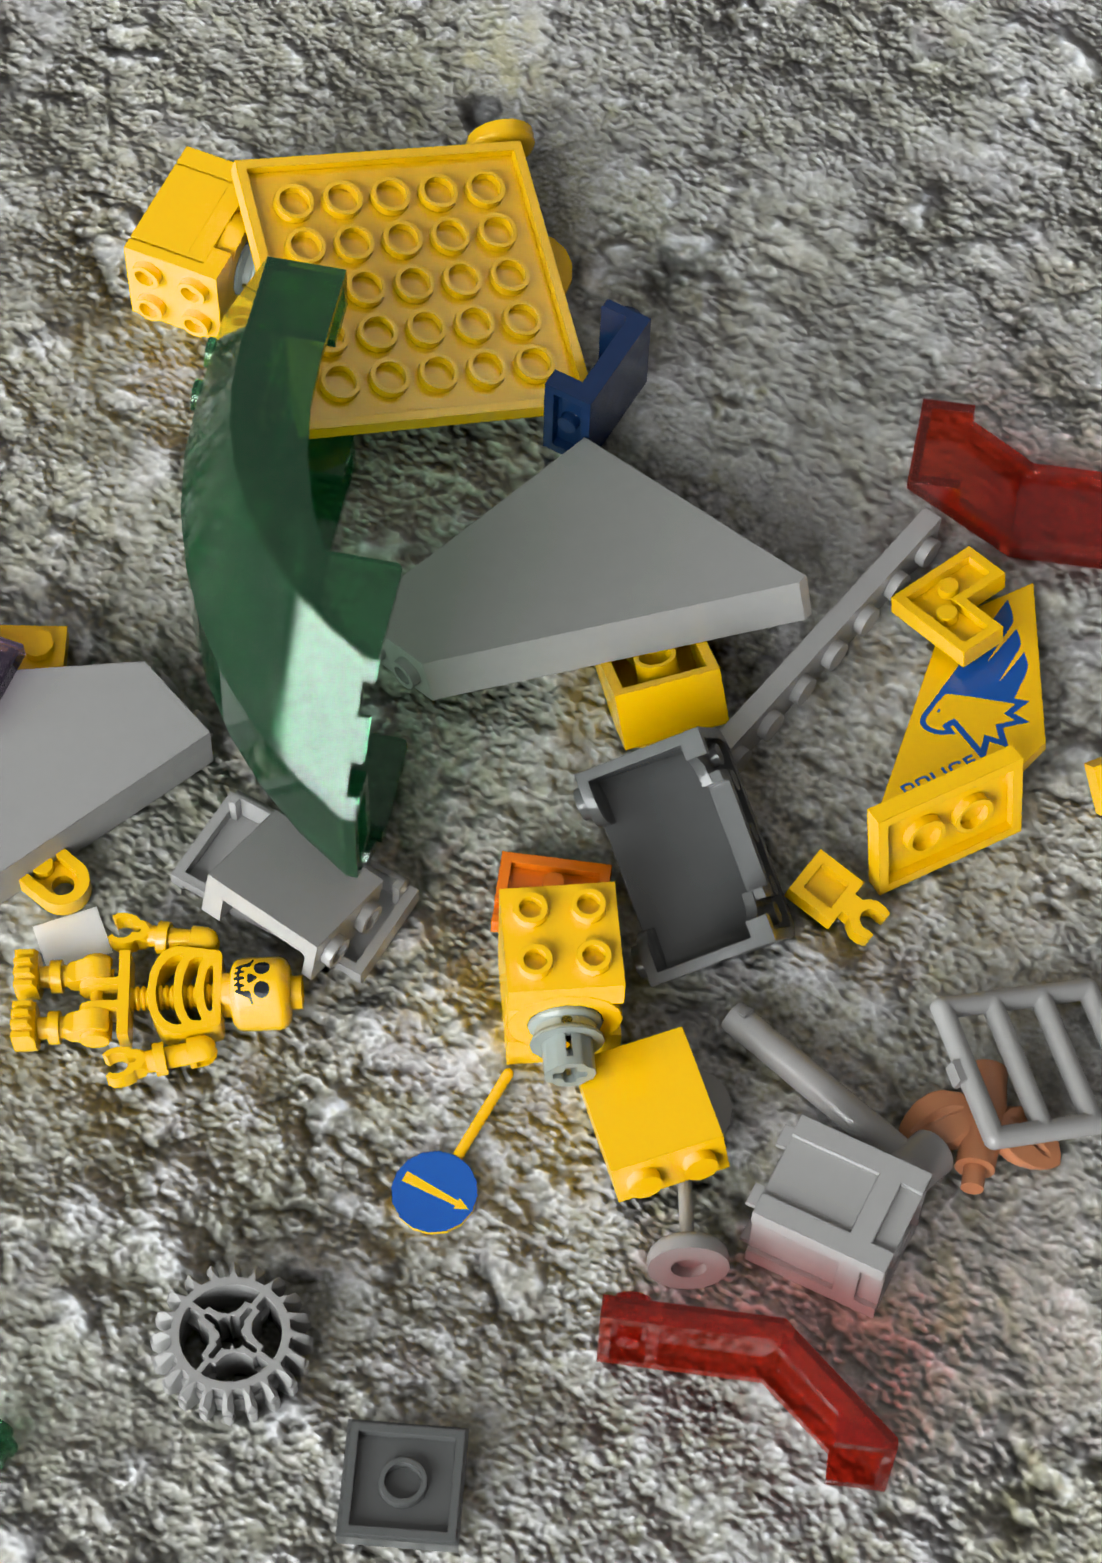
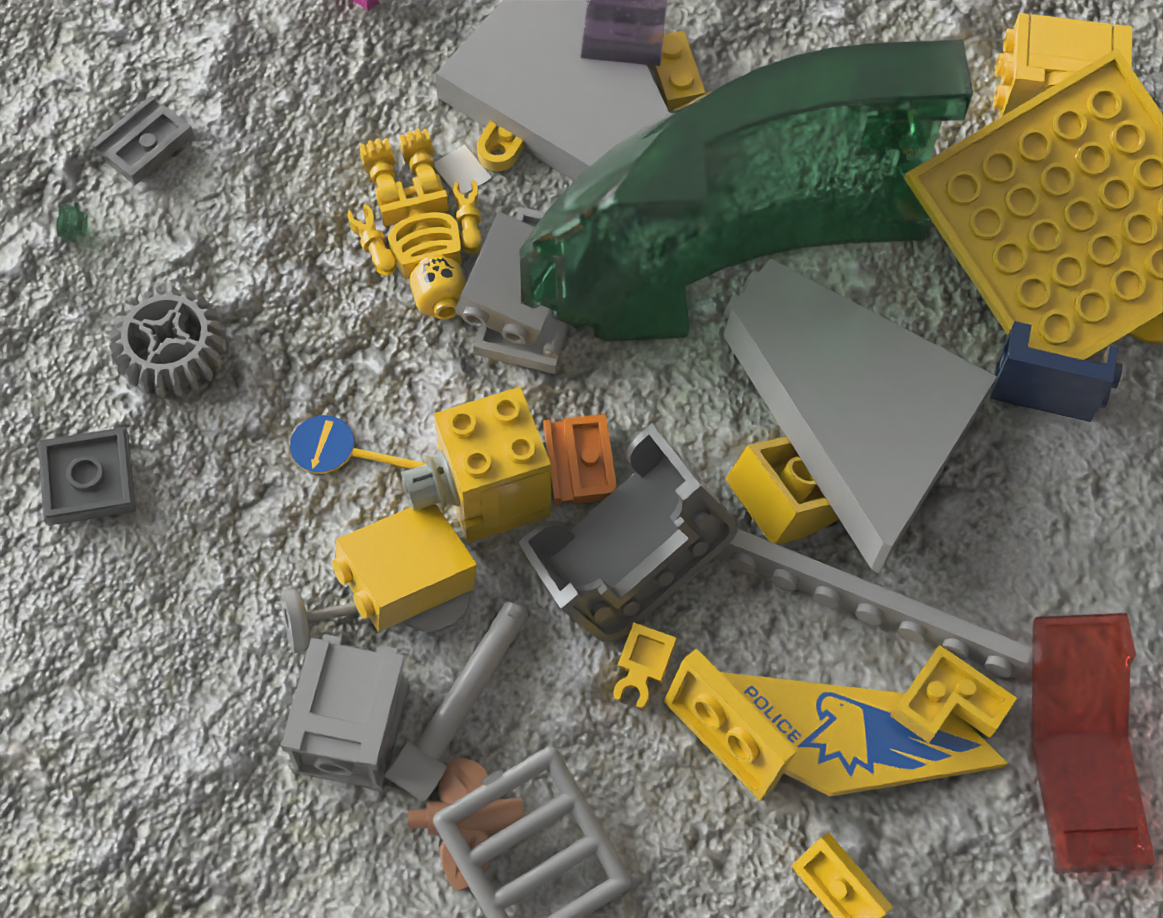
camera: 75 degrees right, 5 degrees up
clear red windscreen [596,1291,898,1492] -> none

